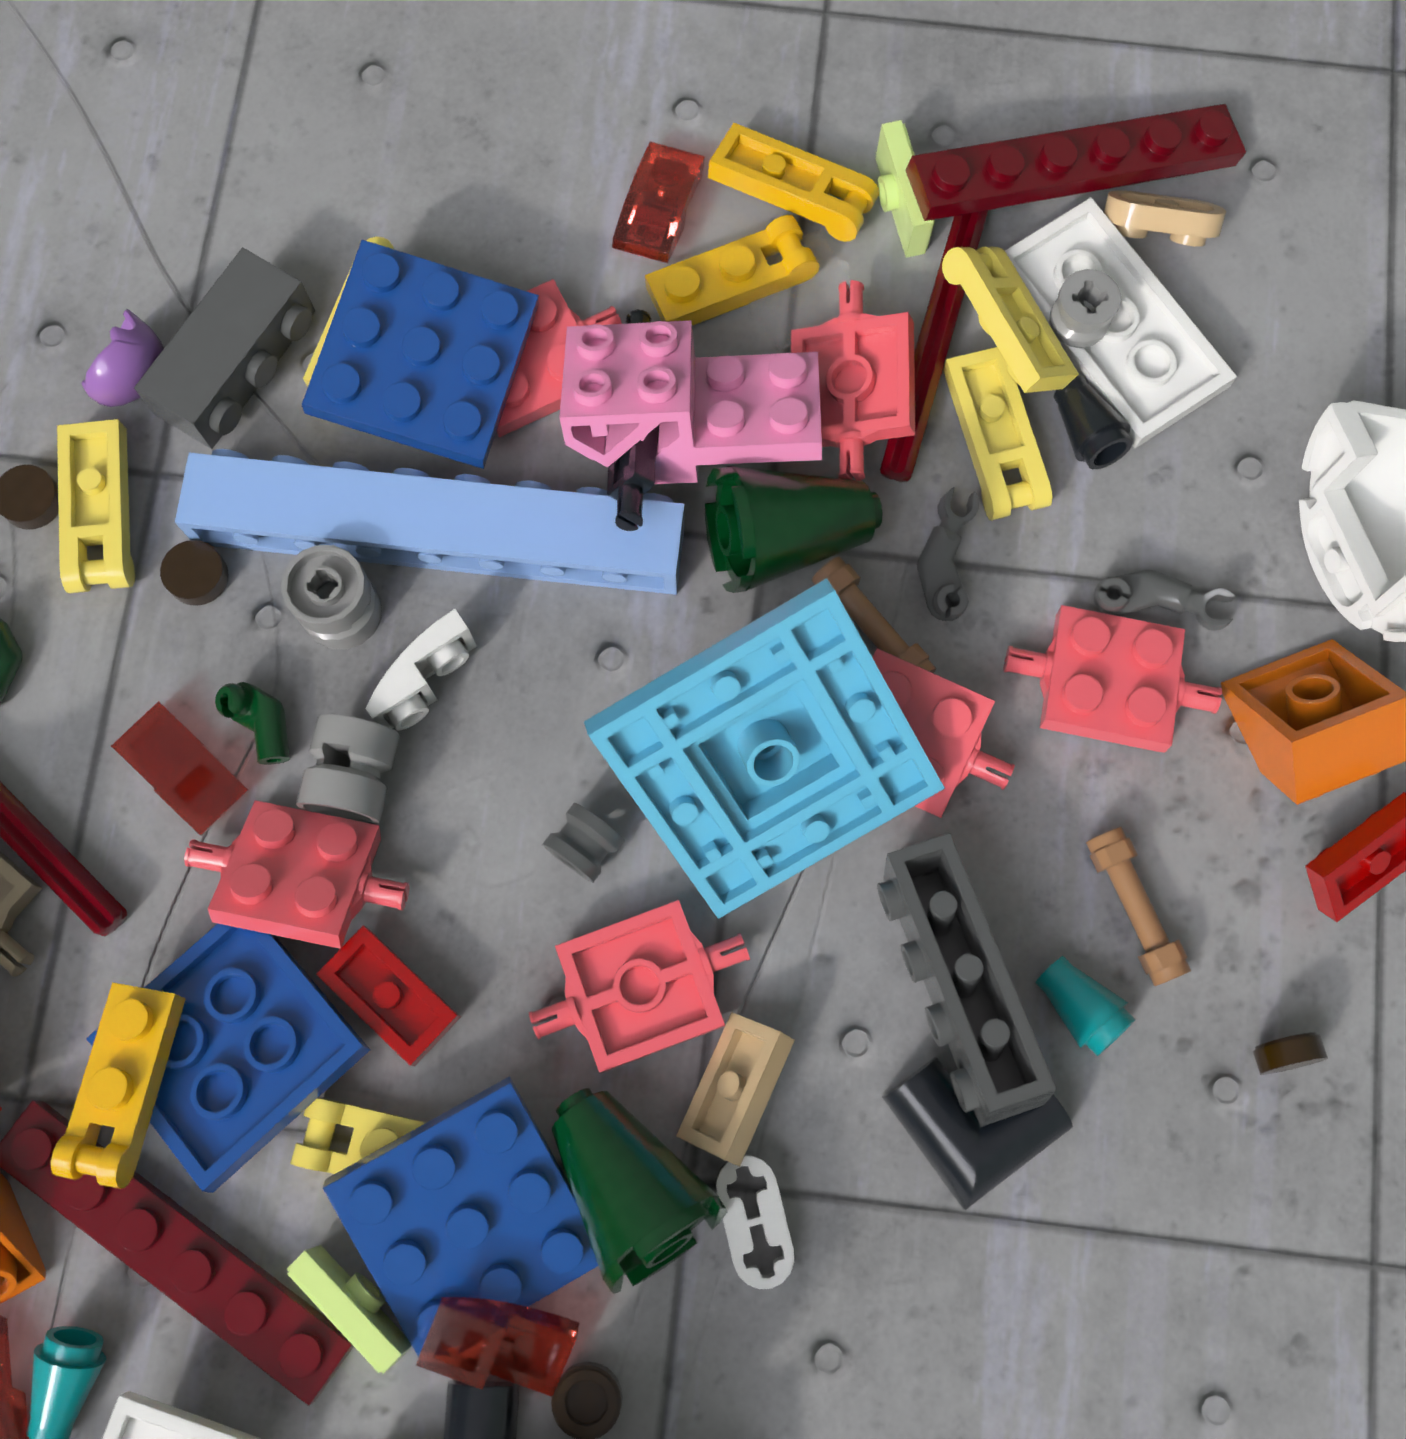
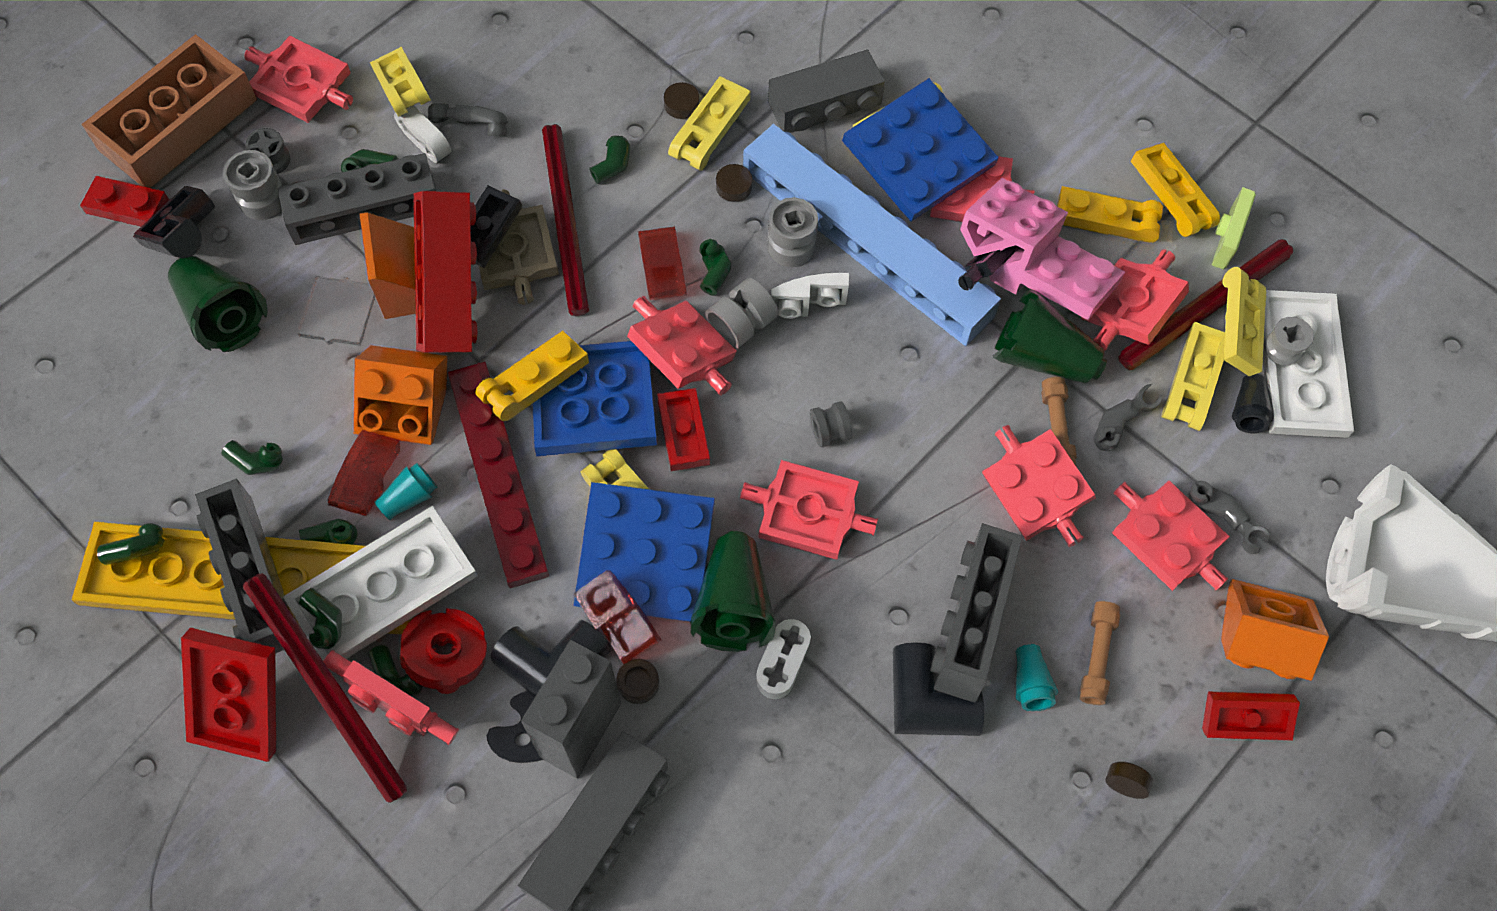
camera: 35 degrees right, 10 degrees down
medium lavender hair [81,309,164,407] -> none
yellowish green plate [287,1245,412,1374] -> none
medium azure piece [584,578,945,919] -> none
clear red slope [612,141,705,264] -> none
tan plate [676,1012,795,1167] -> none
dark red plate [905,104,1246,221] -> none
tan plate [1104,190,1226,246] -> none

